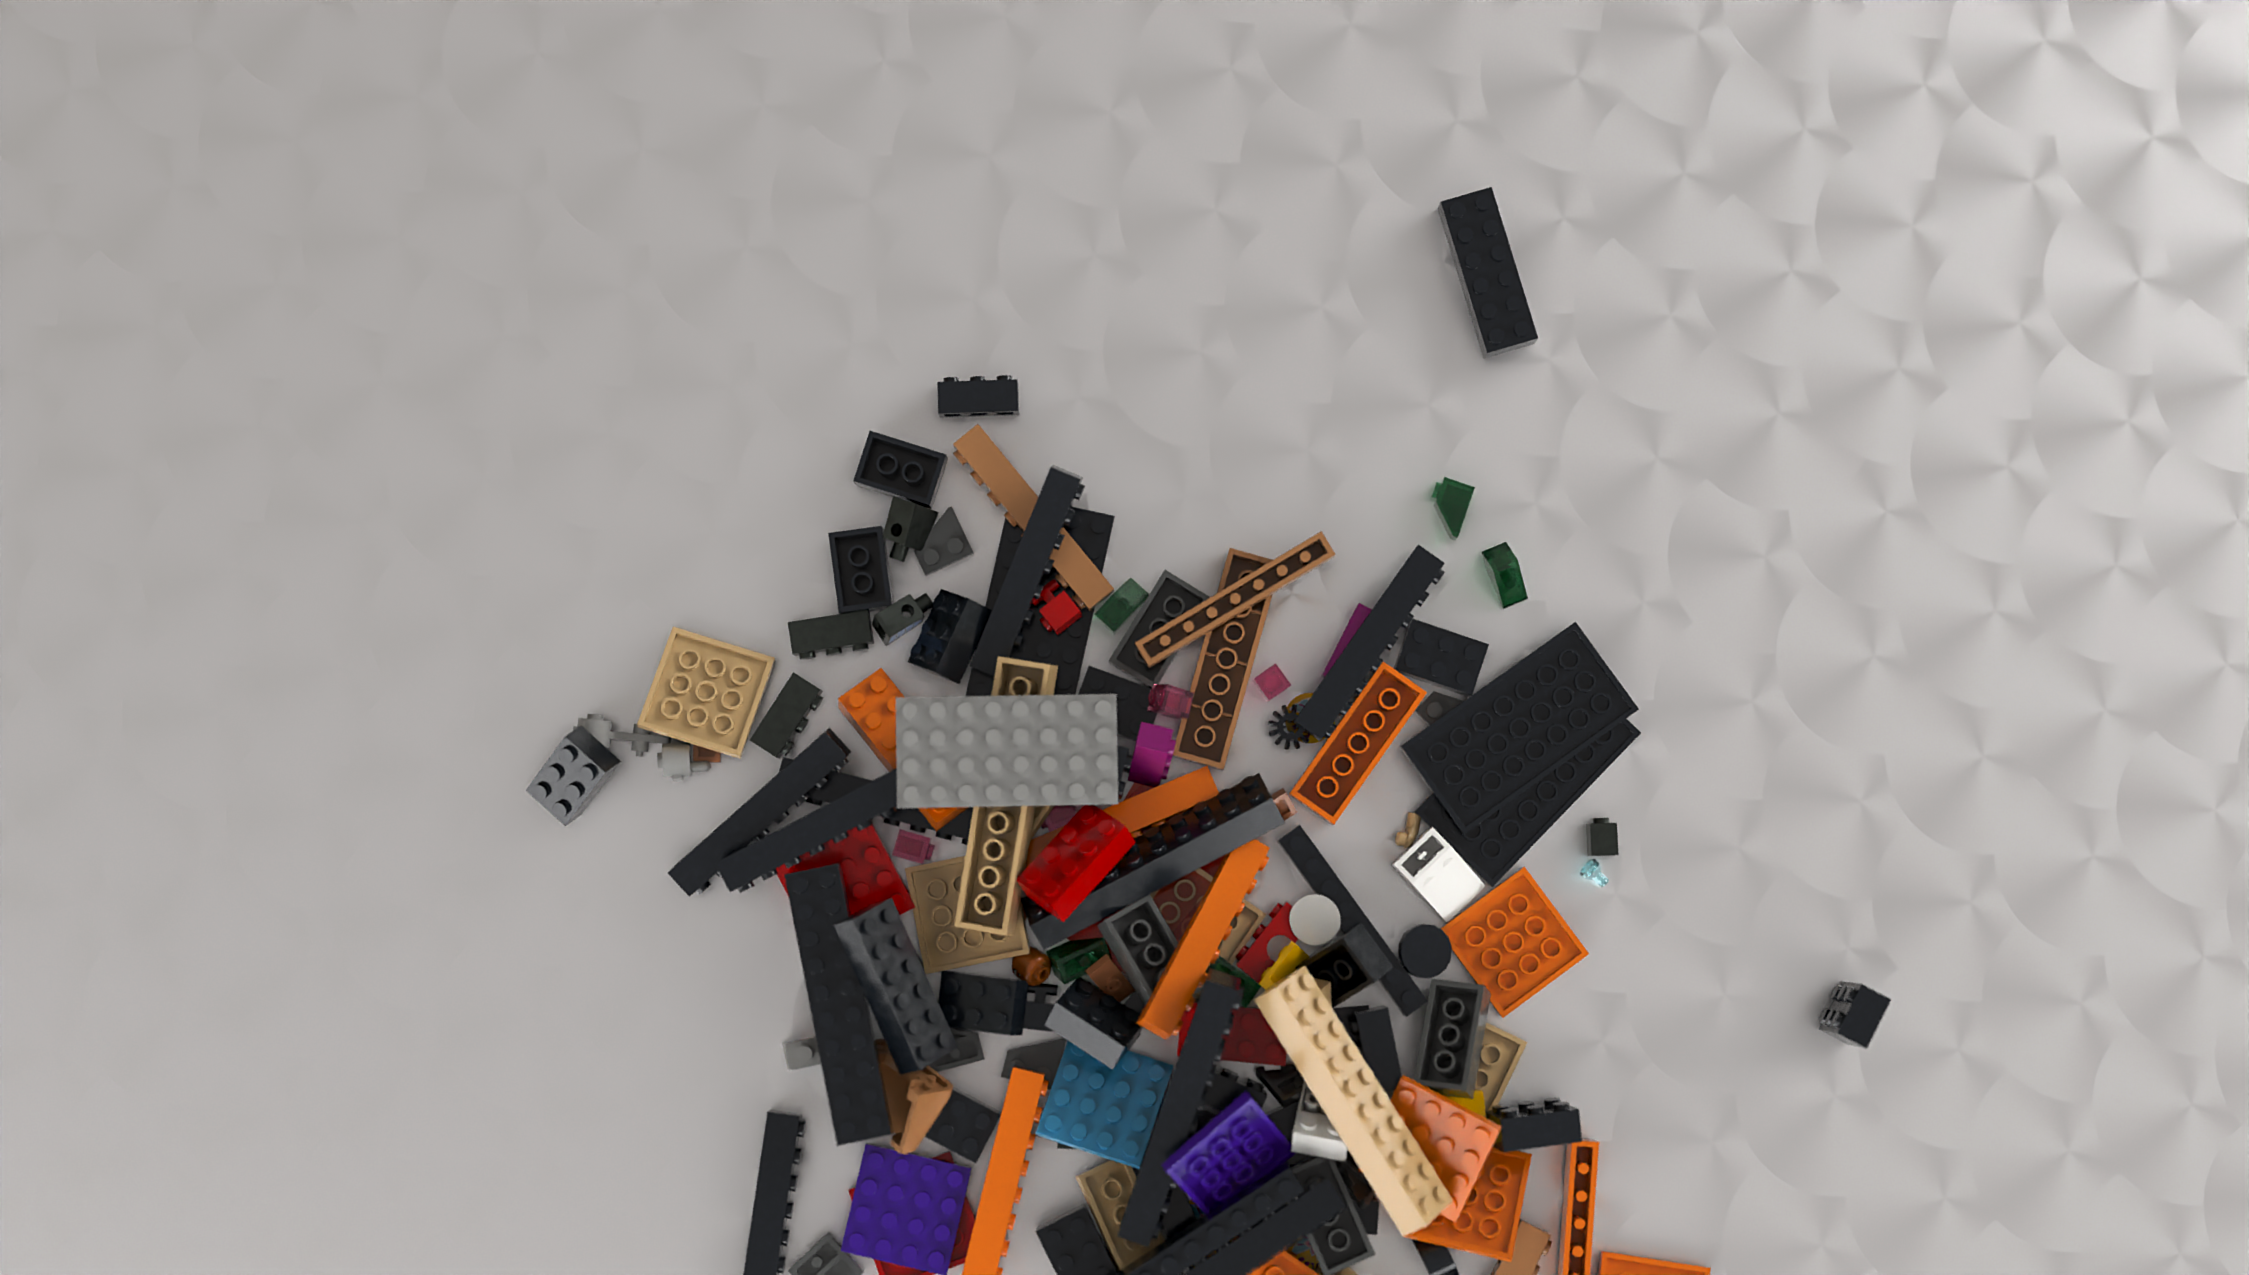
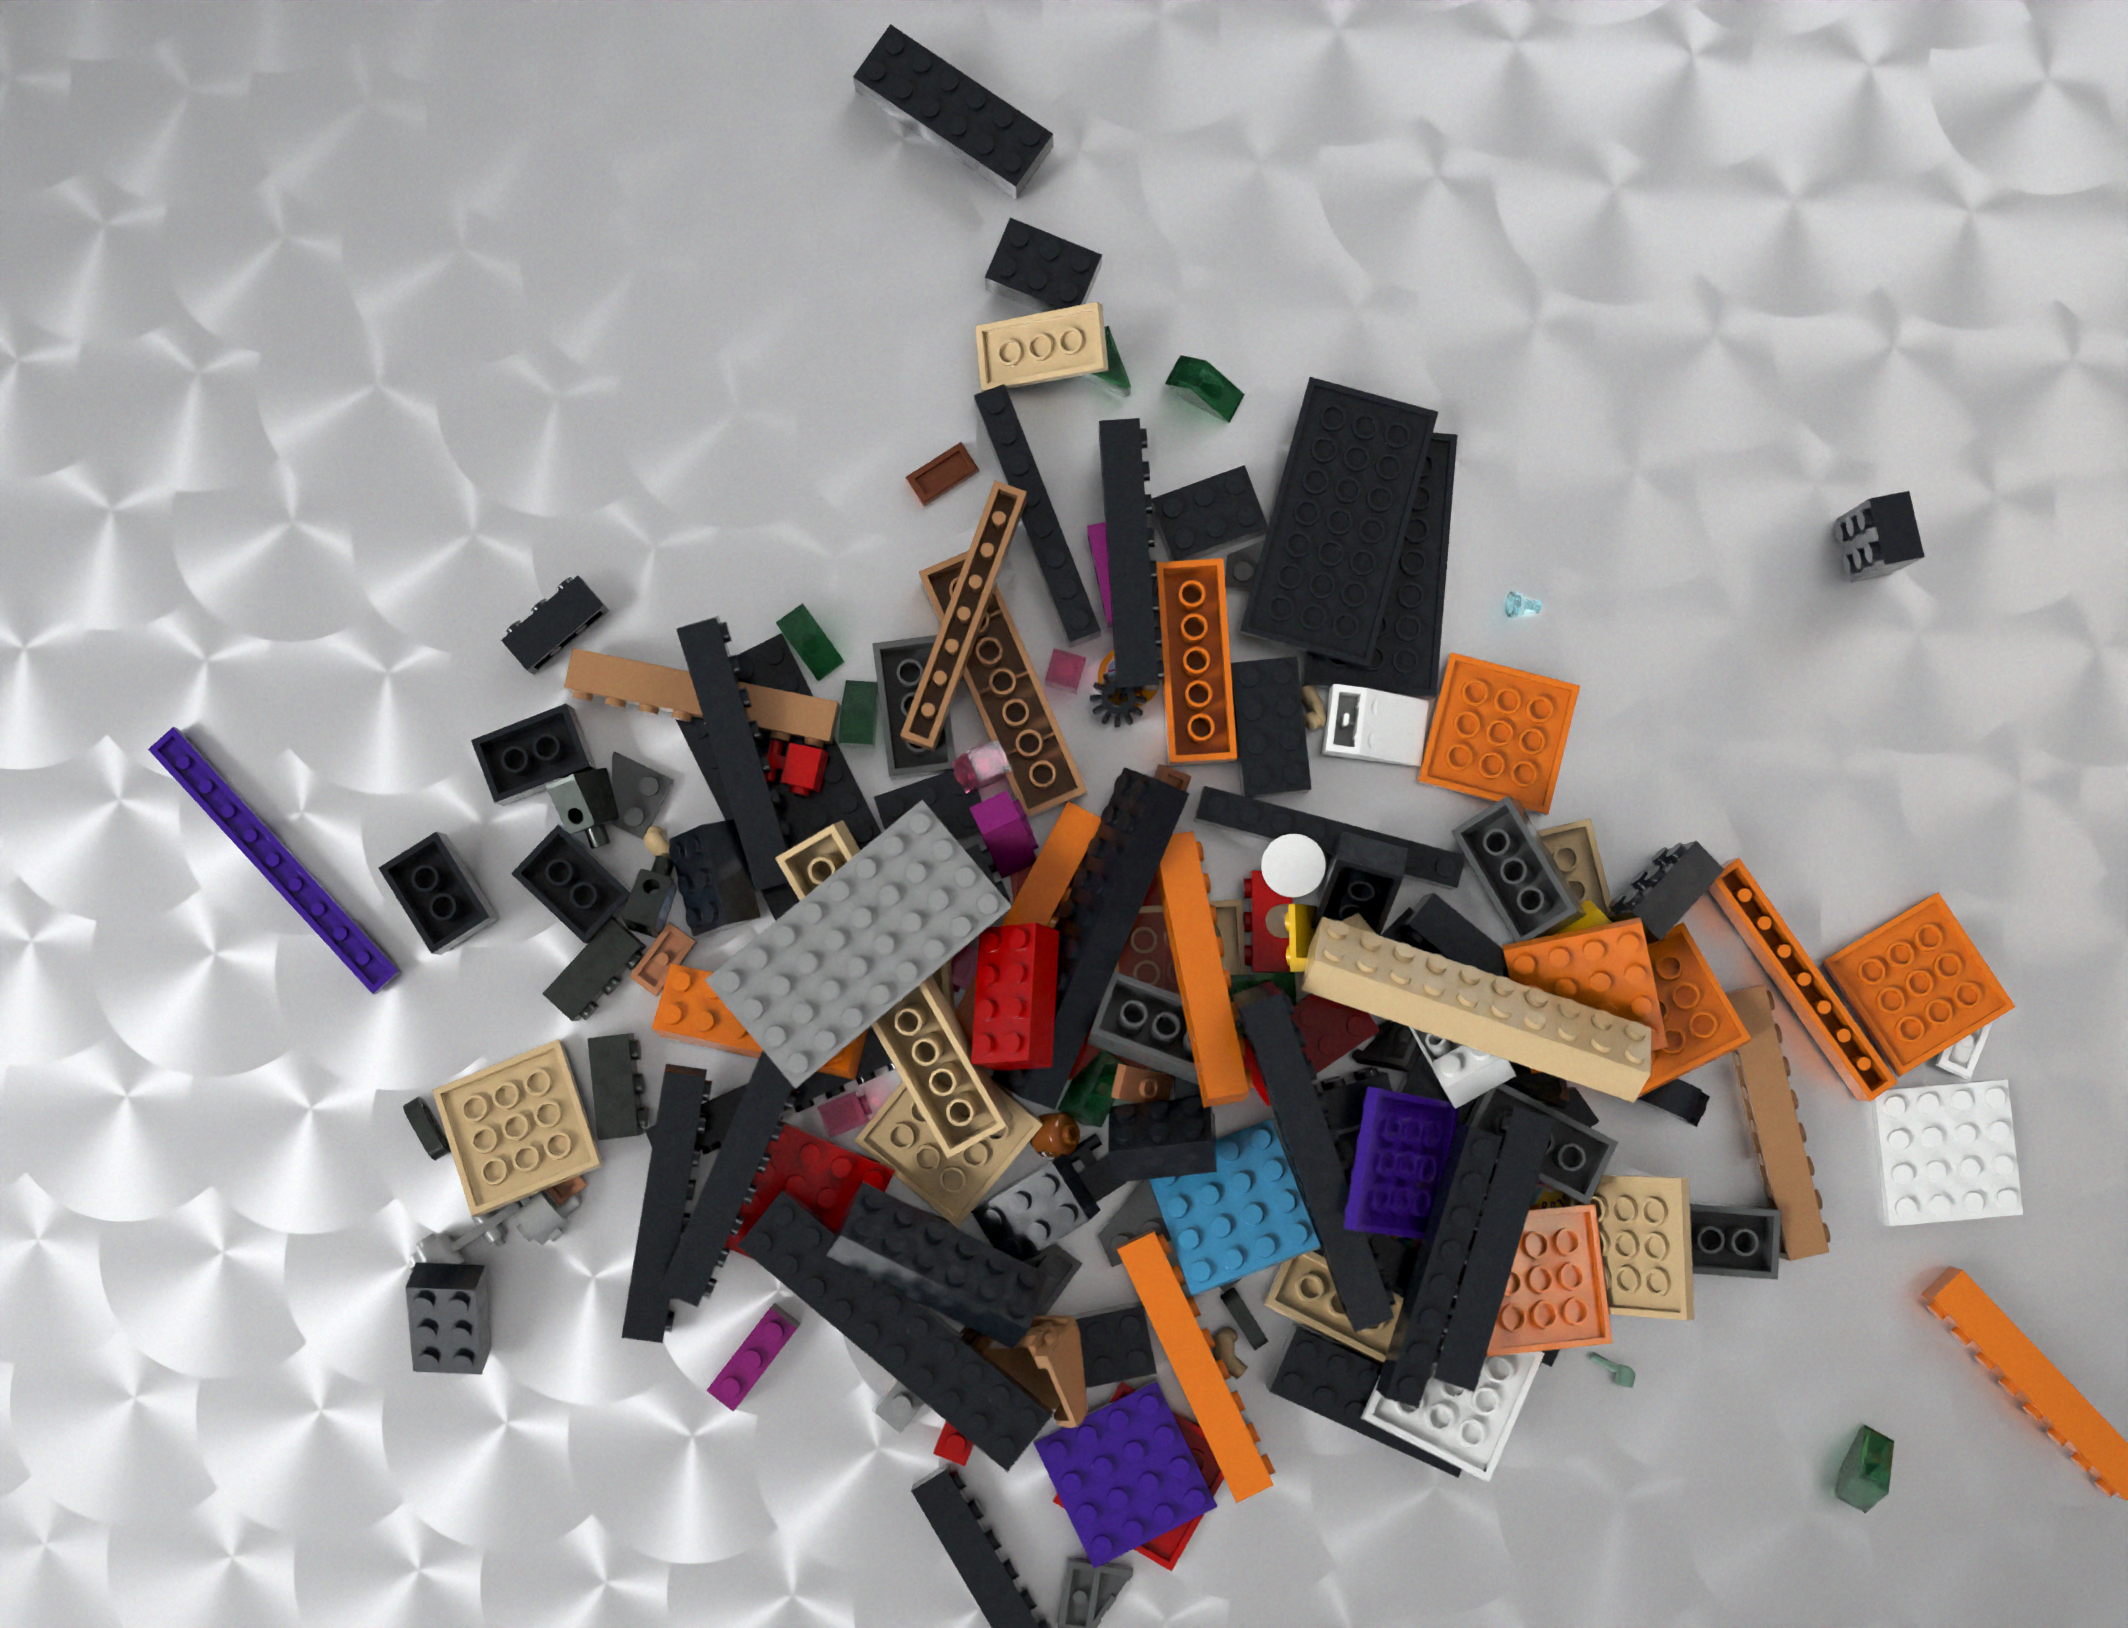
camera: 45 degrees left, 0 degrees up
black tile [1398,924,1452,978] -> none
pearl dark grey brick [1586,818,1619,856] -> none
none -> dark purple plate [148,727,401,994]
none -> black brick [378,831,499,955]
none -> pearl dark grey beam [403,1096,451,1161]
none -> nougat plate [629,922,697,996]
none -> tan arm [643,826,671,859]
none -> magenta brick [706,1303,801,1412]
none -> clear green slope [776,603,845,682]
none -> copper tile [906,442,979,506]
none -> red brick [933,1420,974,1467]
none -> black brick [974,384,1101,648]
none -> tan plate [975,302,1109,392]
none -> black brick [985,217,1102,312]
none -> tan arm [1214,1327,1248,1379]
none -> pearl dark grey beam [1220,1287,1269,1351]
none -> black brick [1231,656,1312,798]

